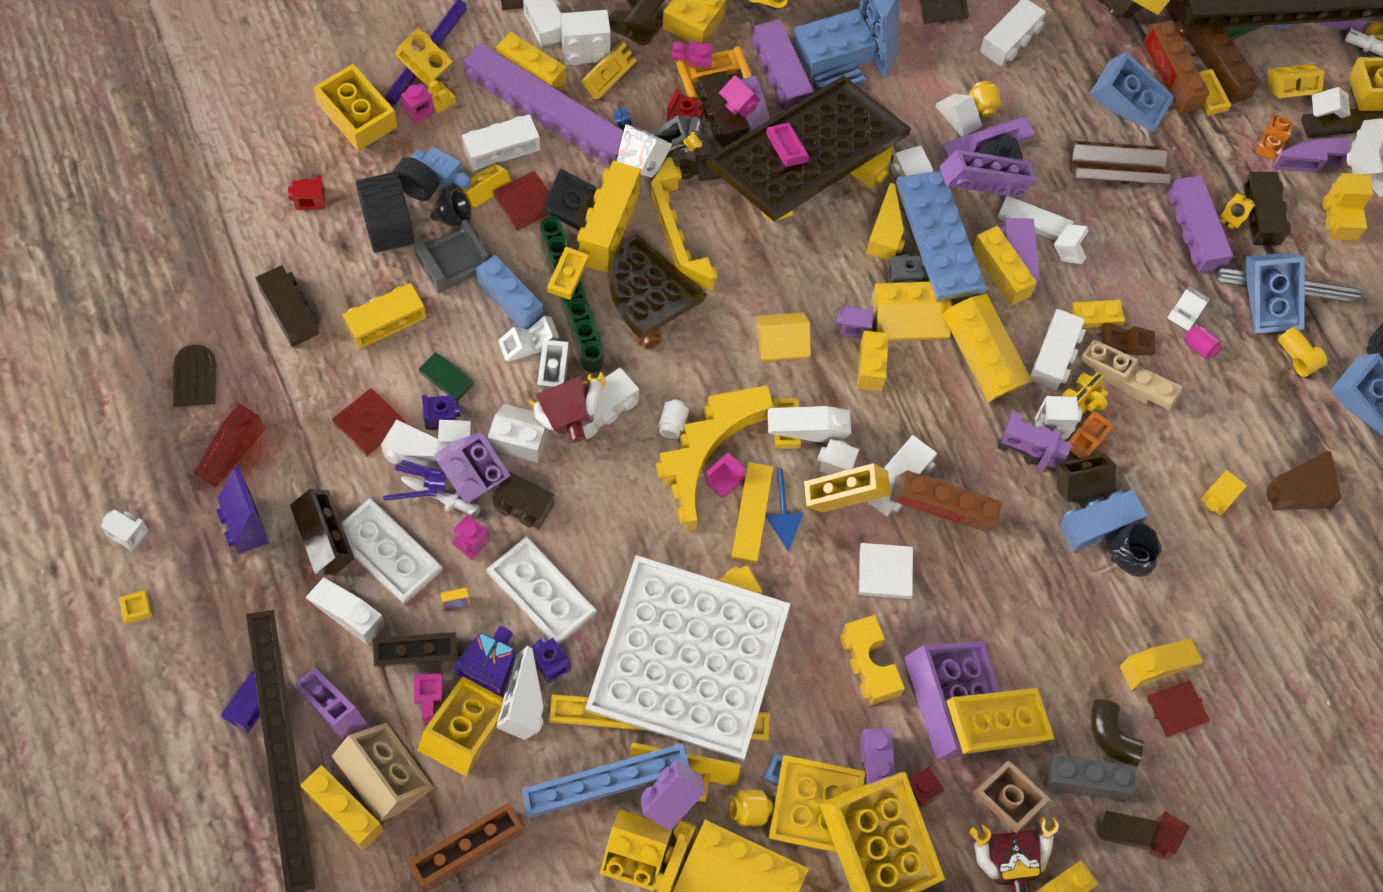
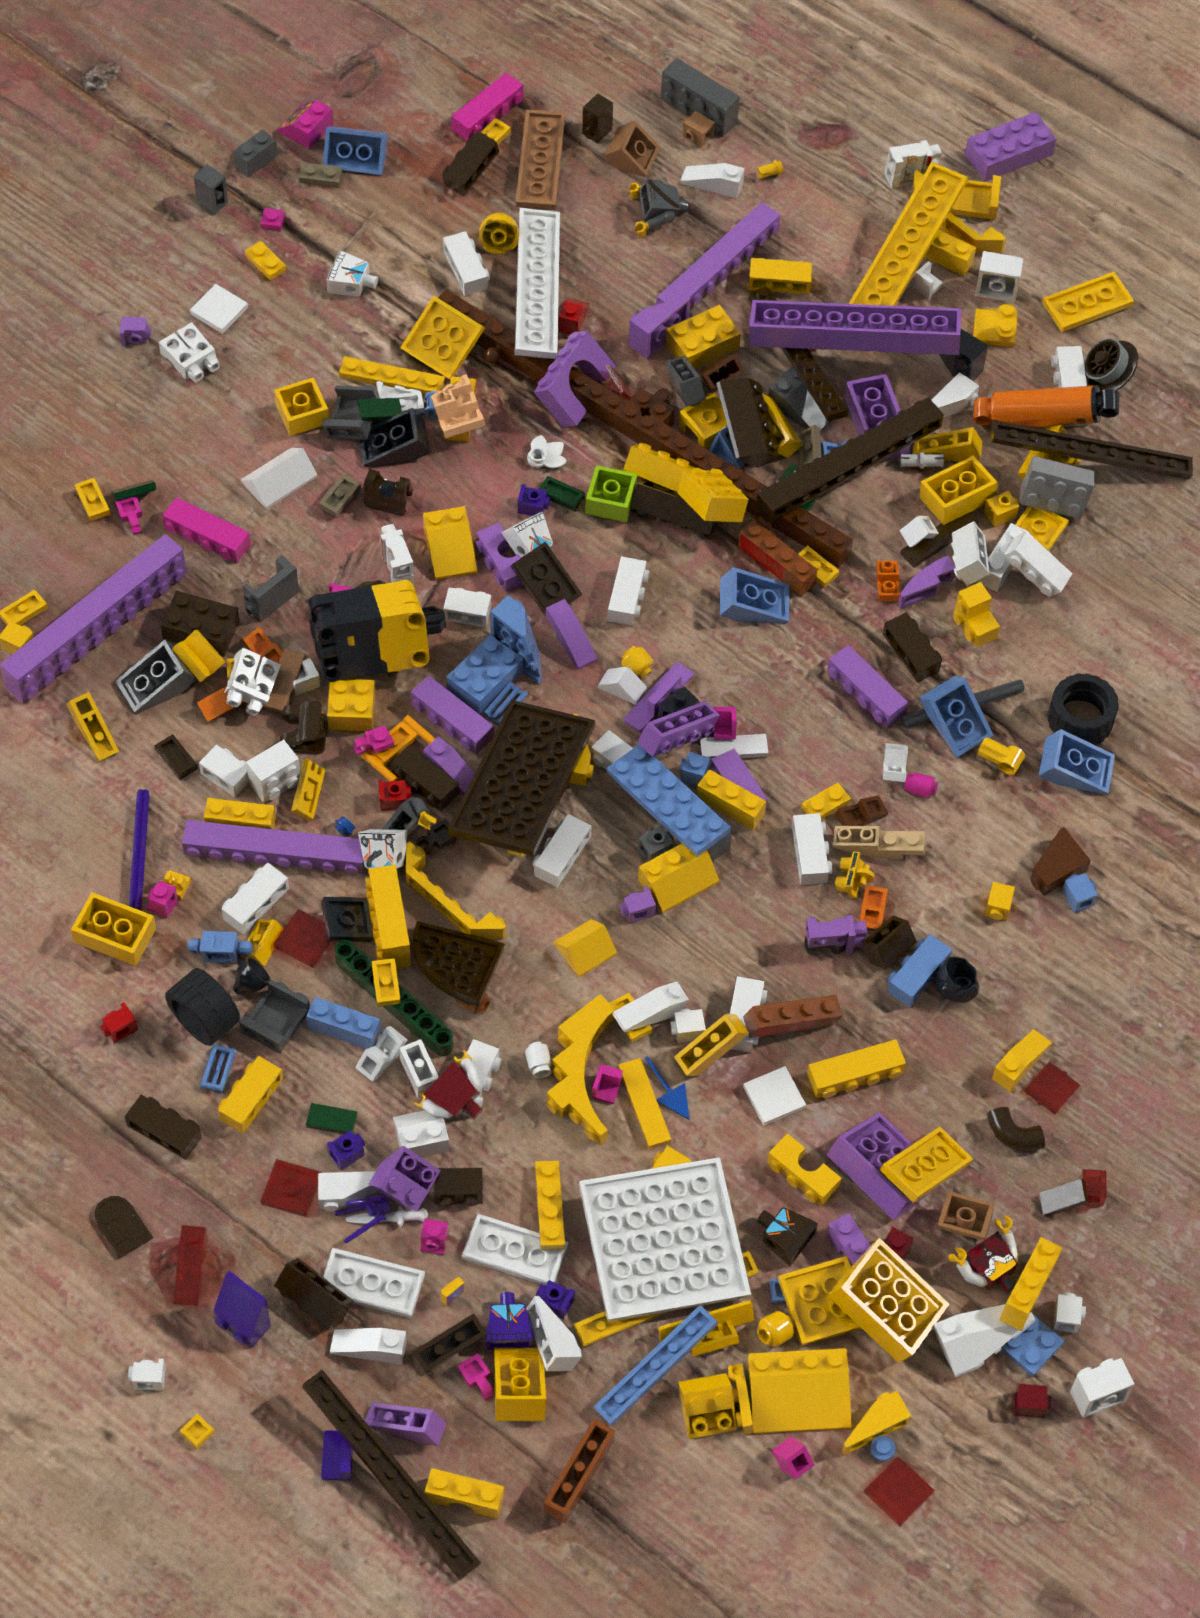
camera: 25 degrees left, 5 degrees down
tan slope [332,723,434,822] -> none
black tyre [392,157,440,201] -> none
yellow brick [394,28,453,87] -> none
white panel [438,420,471,445] -> none
medium lavender brick [641,760,705,831] -> none
dark pink brick [719,76,760,118] -> none
dark pink tile [766,123,809,167] -> none
yellow brick [857,331,889,391] -> none
yellow slope [866,183,905,261] -> none
yellow slope [943,294,1033,403] -> none
white brick [1035,396,1082,441] -> none
dark grey brick [1044,755,1135,802] -> none
white panel [1054,224,1089,264] -> none
slope [1069,140,1171,184] -> none
yellow piece [1220,192,1256,230] -> none
yellow brick [1267,64,1325,98] -> none
none -> medium blue tile [200,1044,236,1094]
none -> white brick [532,814,592,888]
none -> yellow plate [535,1161,565,1250]
none -> medium lavender slope [546,599,597,670]
none -> medium blue brick [679,752,710,788]
none -> dark pink panel [713,707,737,739]
none -> dark brown torso [757,1208,818,1267]
none -> yellow brick [807,1039,906,1099]
none -> medium blue brick [1062,873,1098,913]

